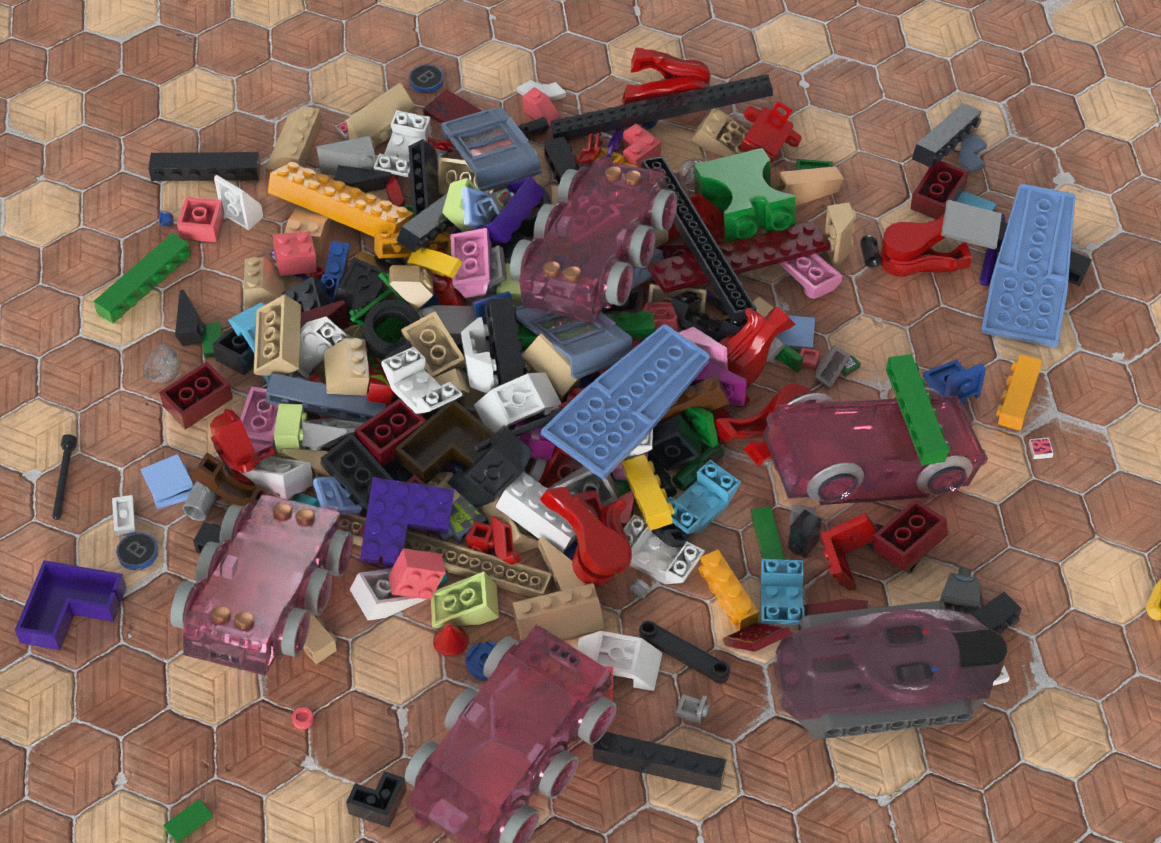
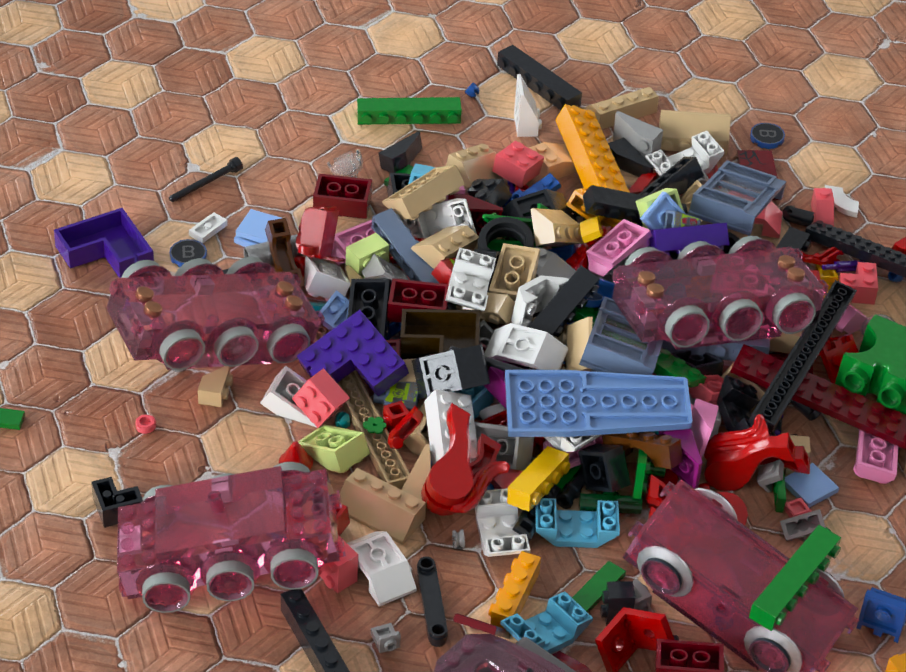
camera: 45 degrees right, 10 degrees down
coral brick [177,197,224,242] -> none
none -> green plant [363,417,386,434]

